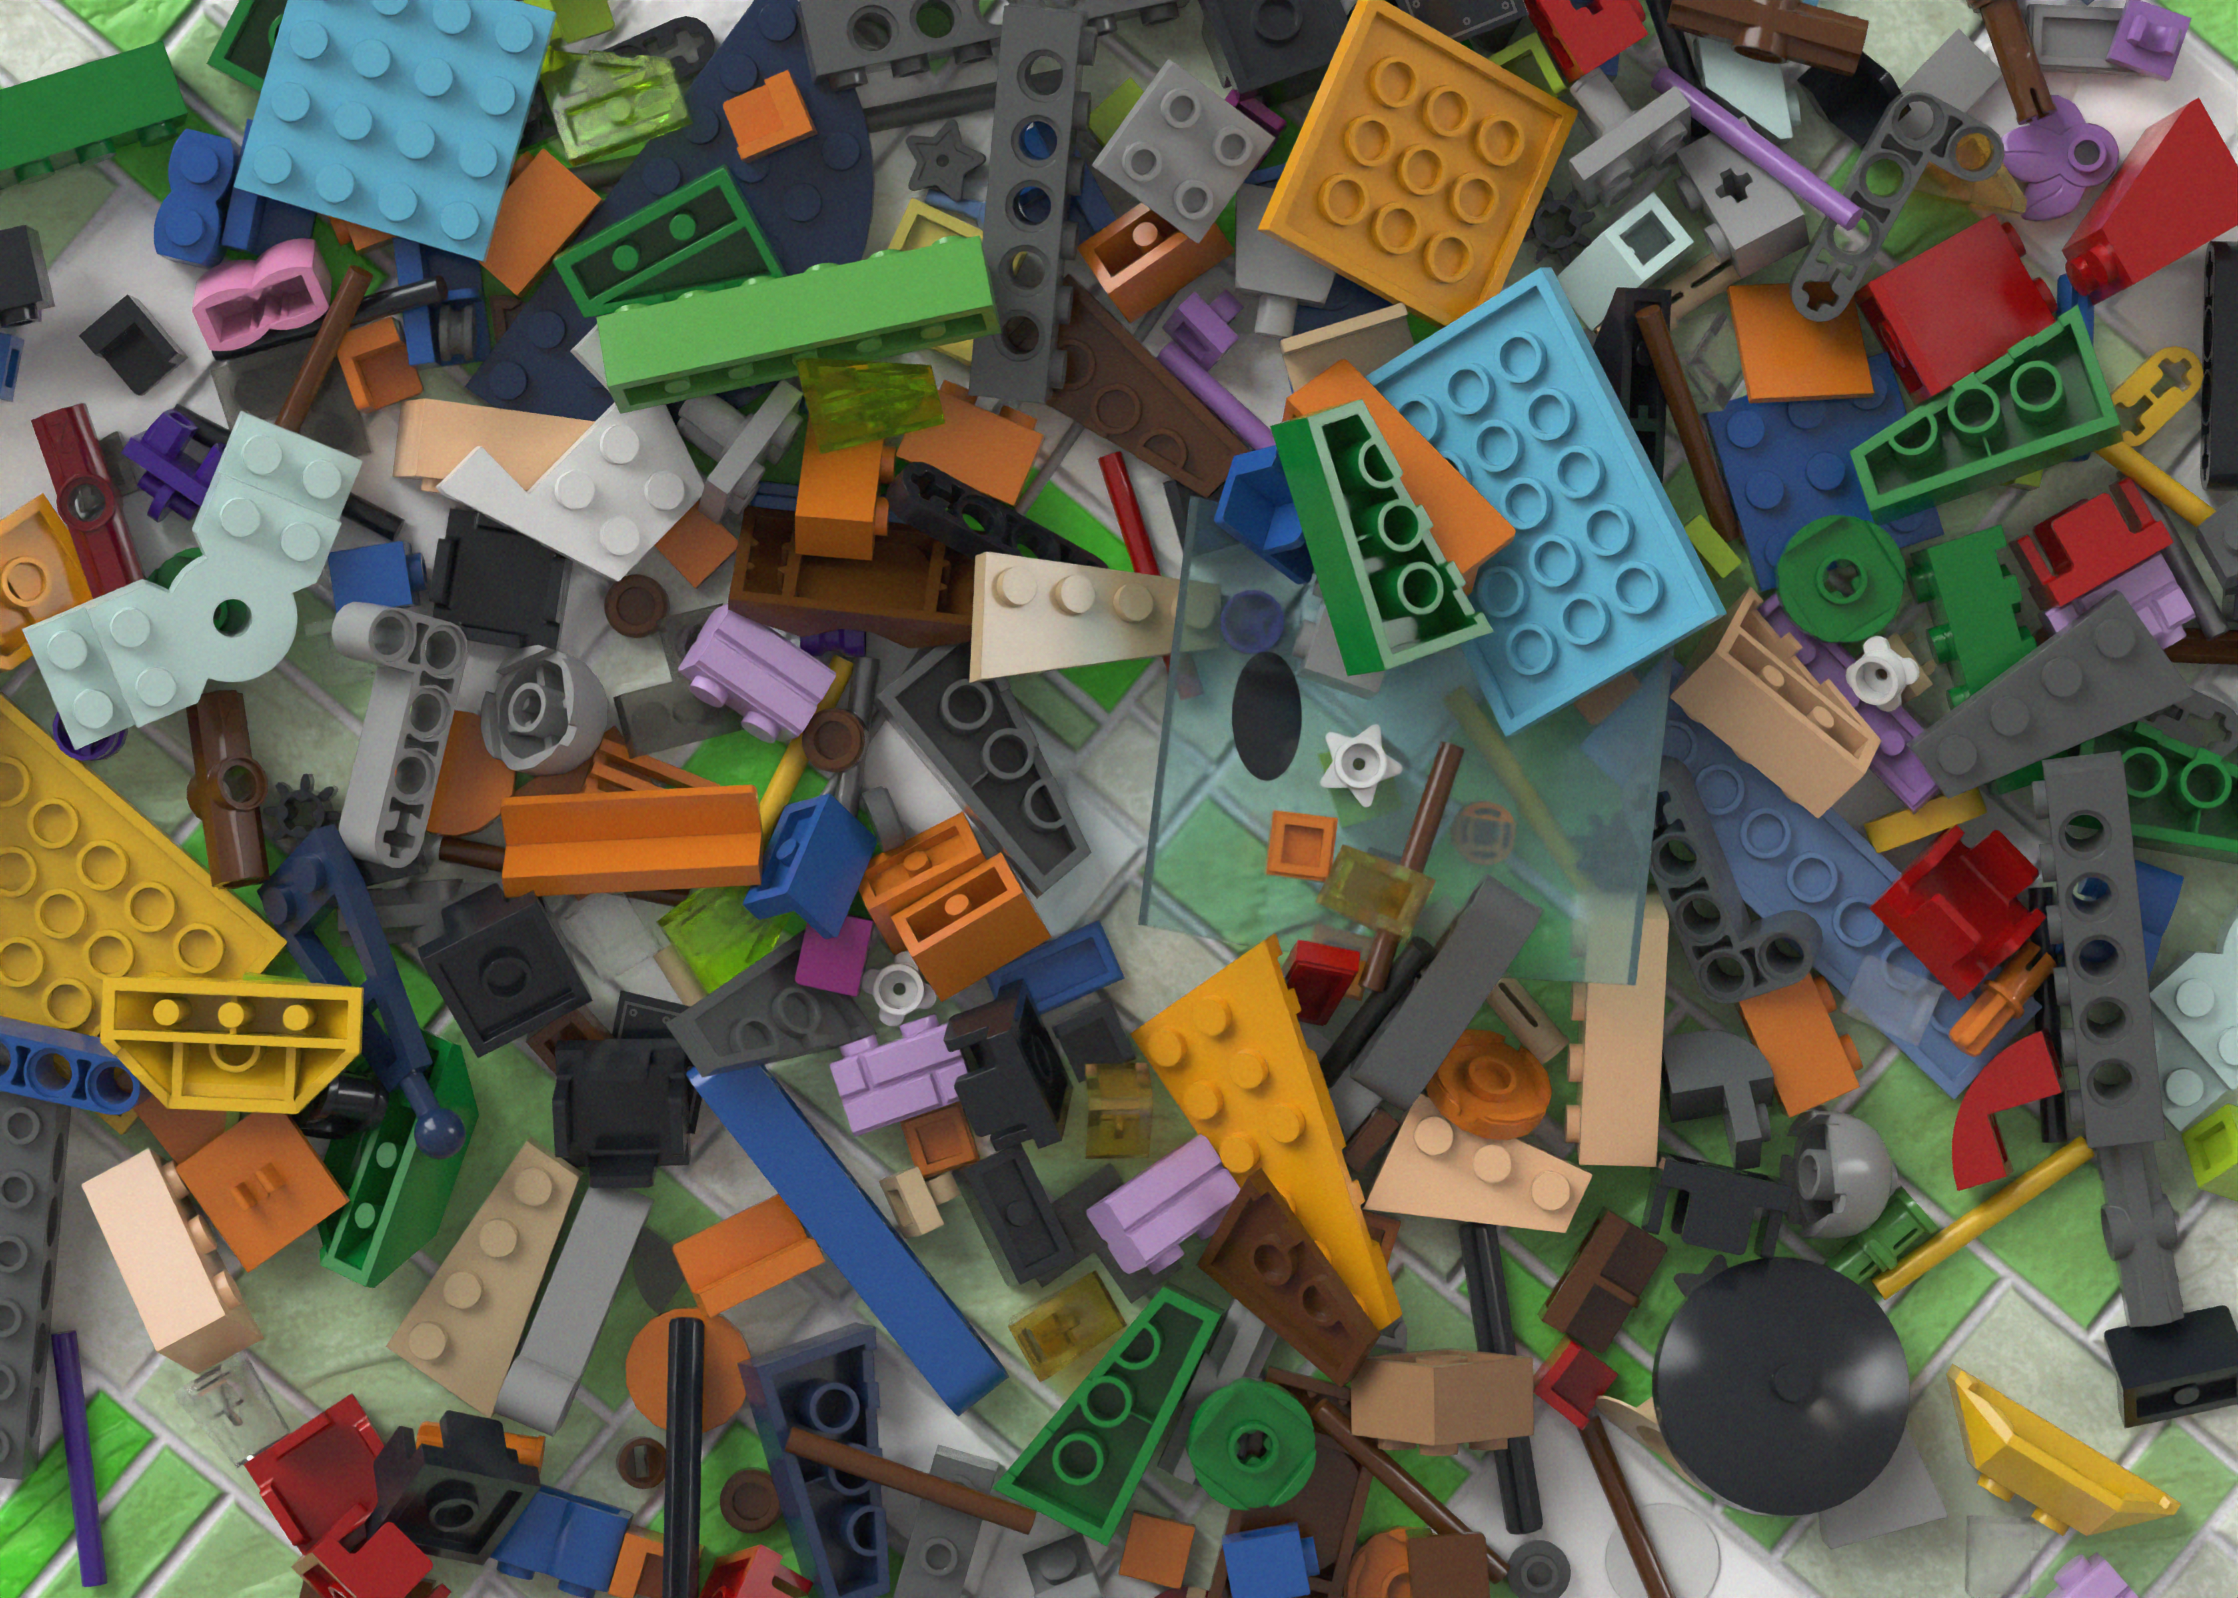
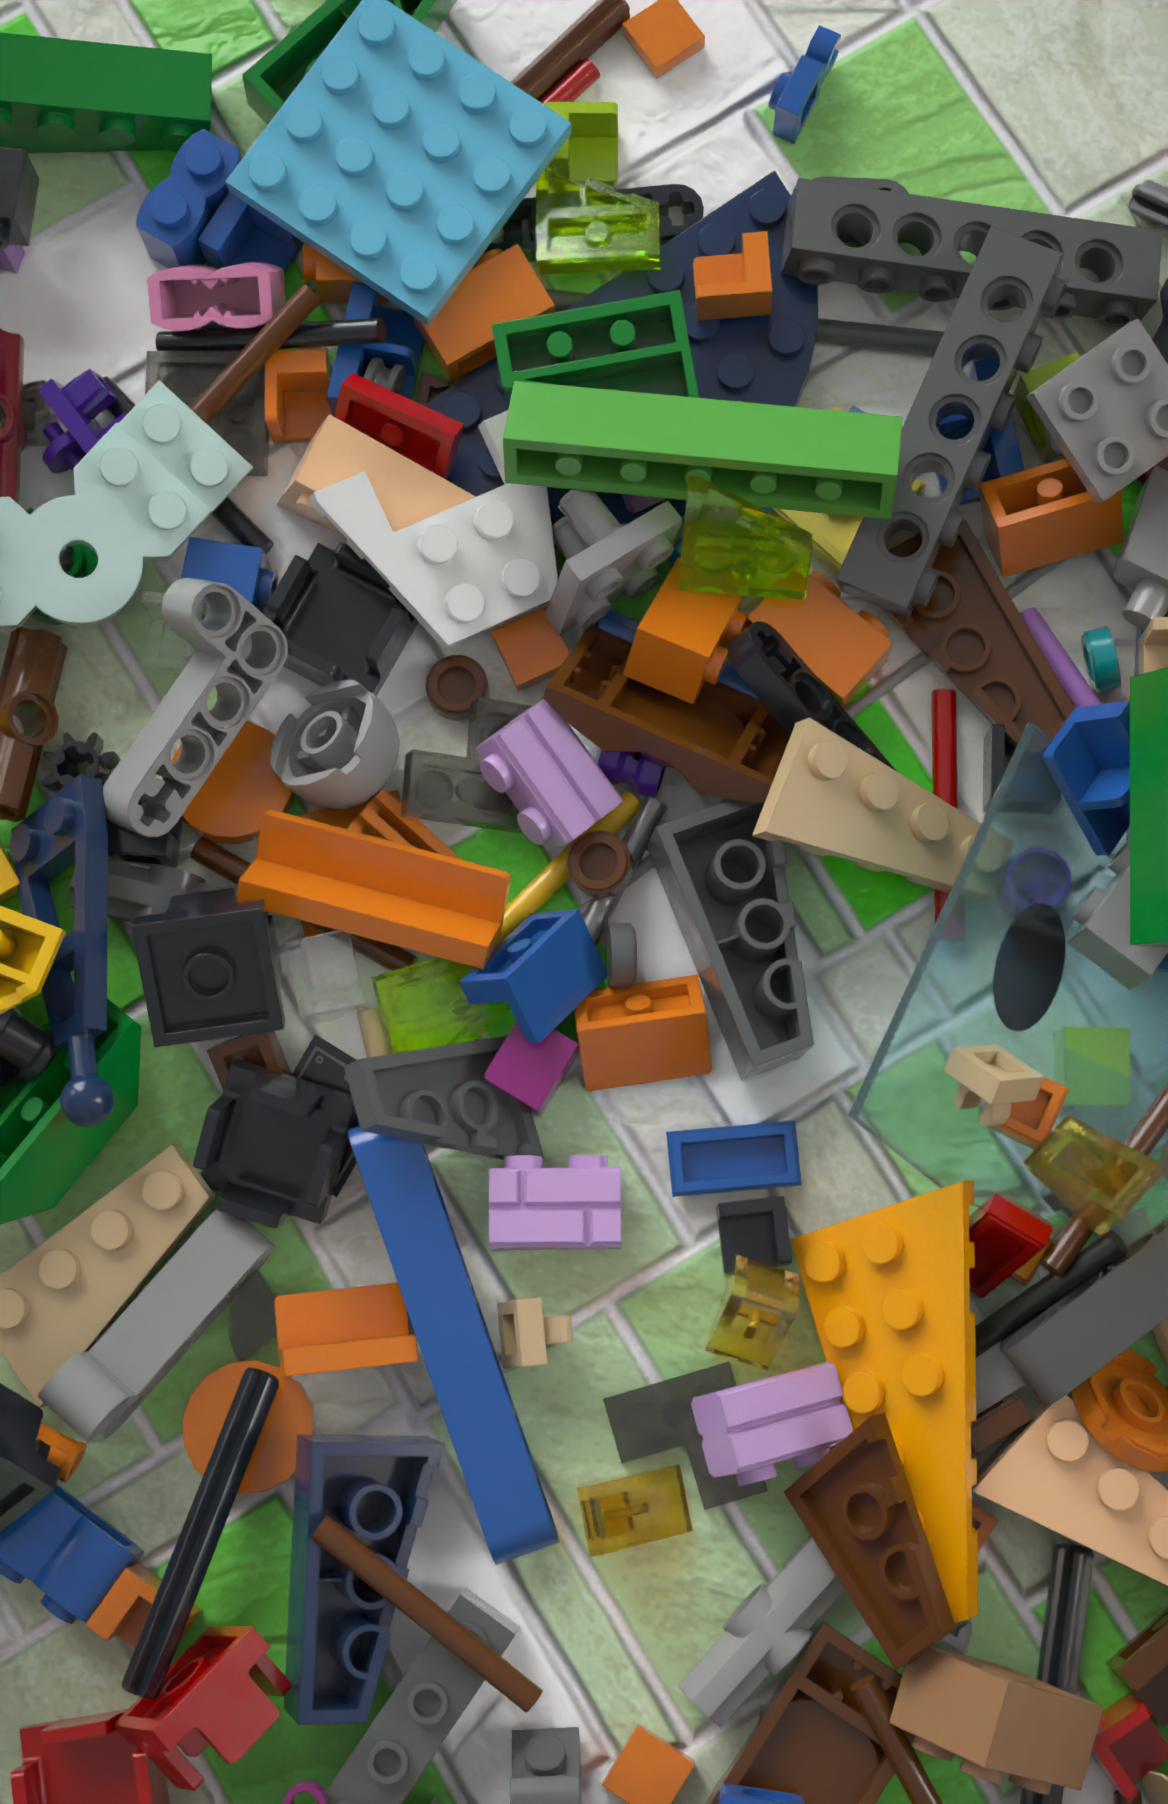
camera: 25 degrees right, 10 degrees down
black panel [79,294,188,396] -> none
reddish brown hinge [616,1436,666,1489] -> none
reddish brown tile [720,1467,782,1533] -> none
white plate [862,951,937,1026] -> none
orange brick [891,852,1052,1002] -> none
orange tile [900,1101,981,1179] -> none
dark grey plate [905,119,986,202] -> none
black panel [943,979,1074,1151] -> none
black panel [952,1143,1077,1286] -> none
green wedge [992,1281,1225,1546] -> none
medium lavender tile [1162,289,1244,372] -> none
green plate [1185,1377,1317,1510] -> none
white plate [1320,724,1403,807] -> none
none -> red plate [334,373,464,480]
none -> tan tile [944,1044,1044,1127]
none -> teal tile [1081,626,1121,693]

